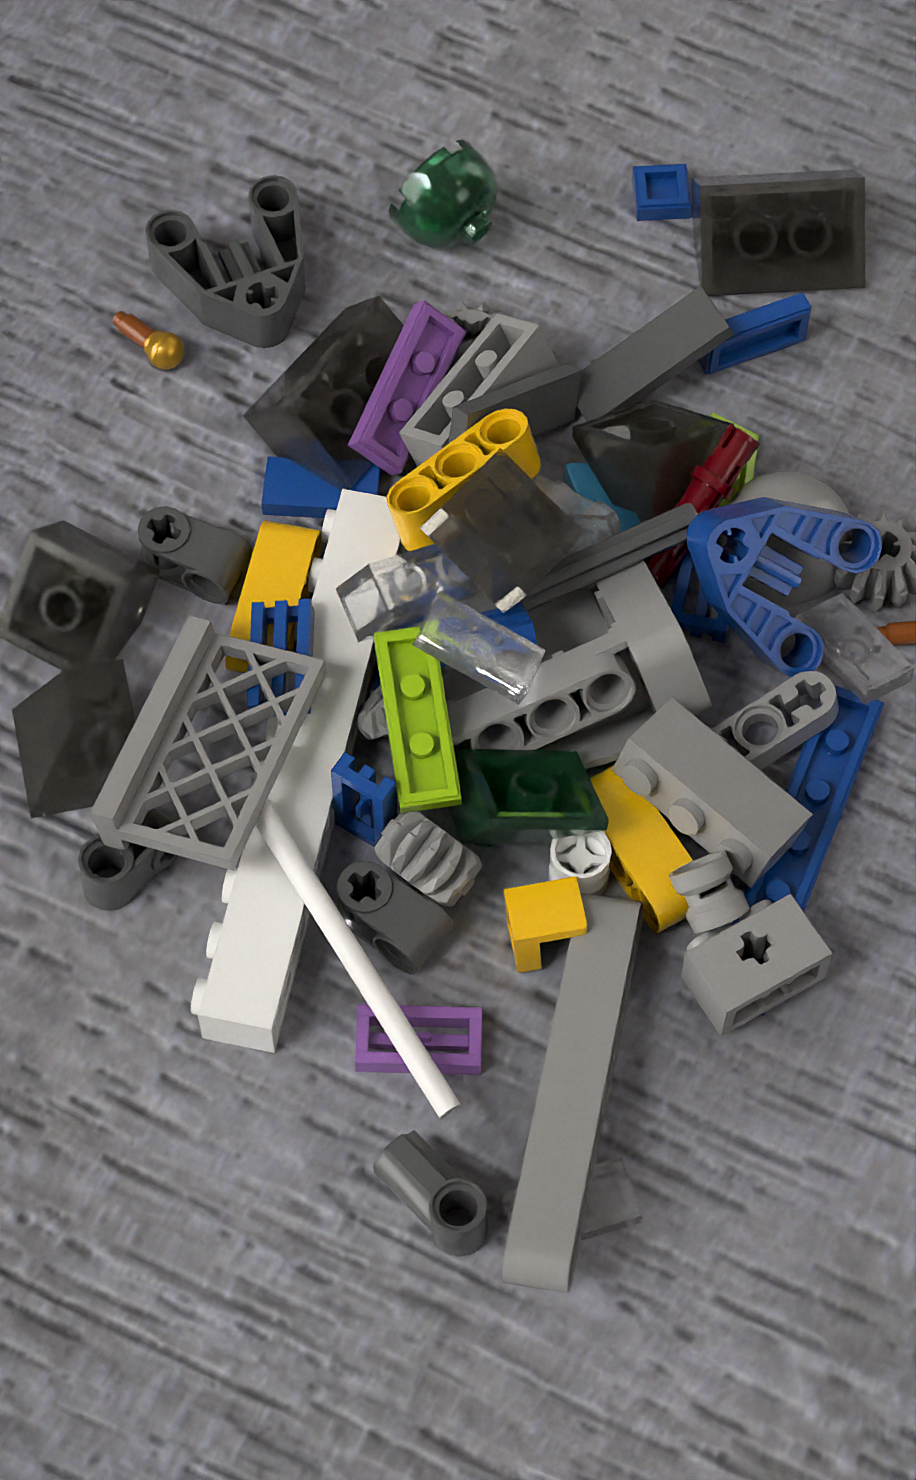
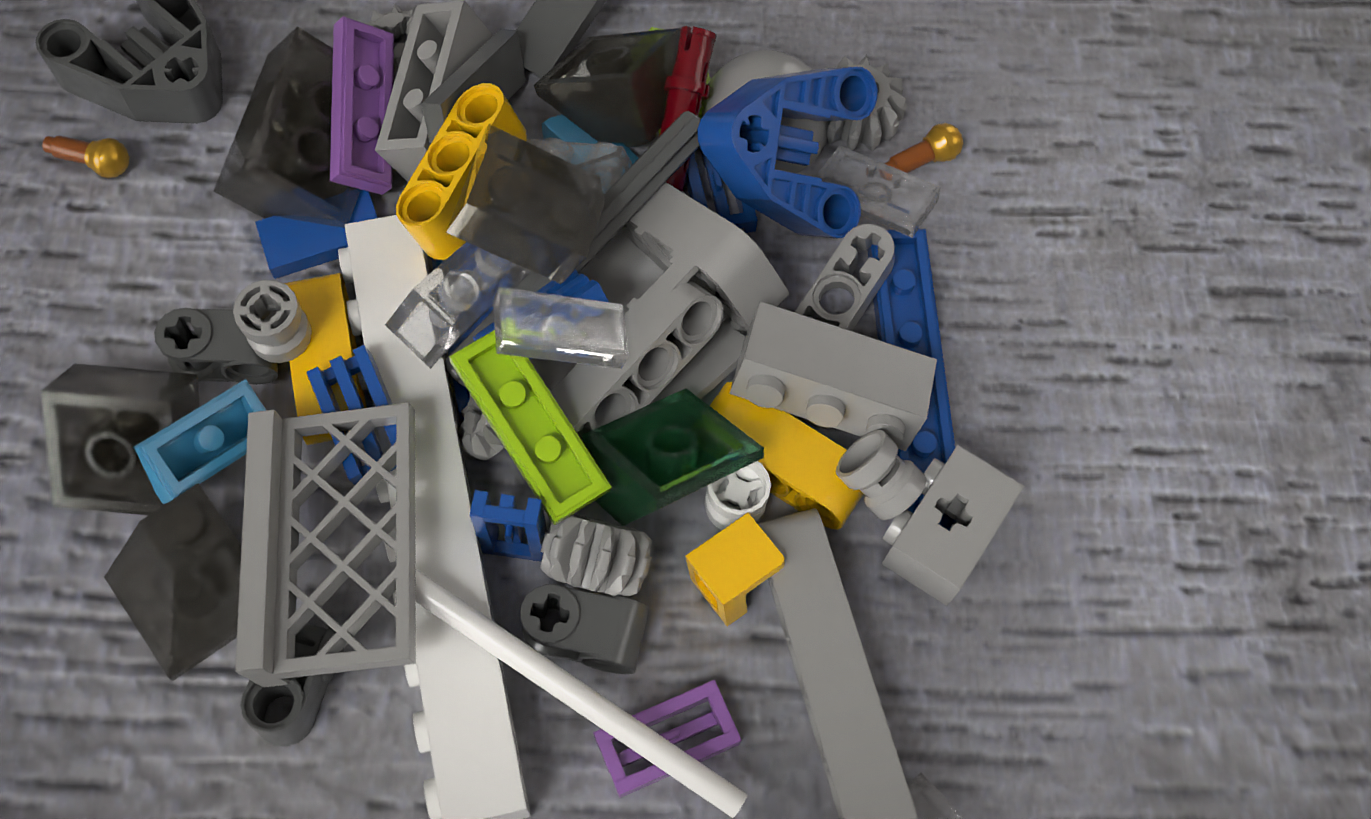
camera: 30 degrees left, 5 degrees up
none -> dark azure slope [134,379,266,504]
none -> light grey wheel [233,279,312,363]

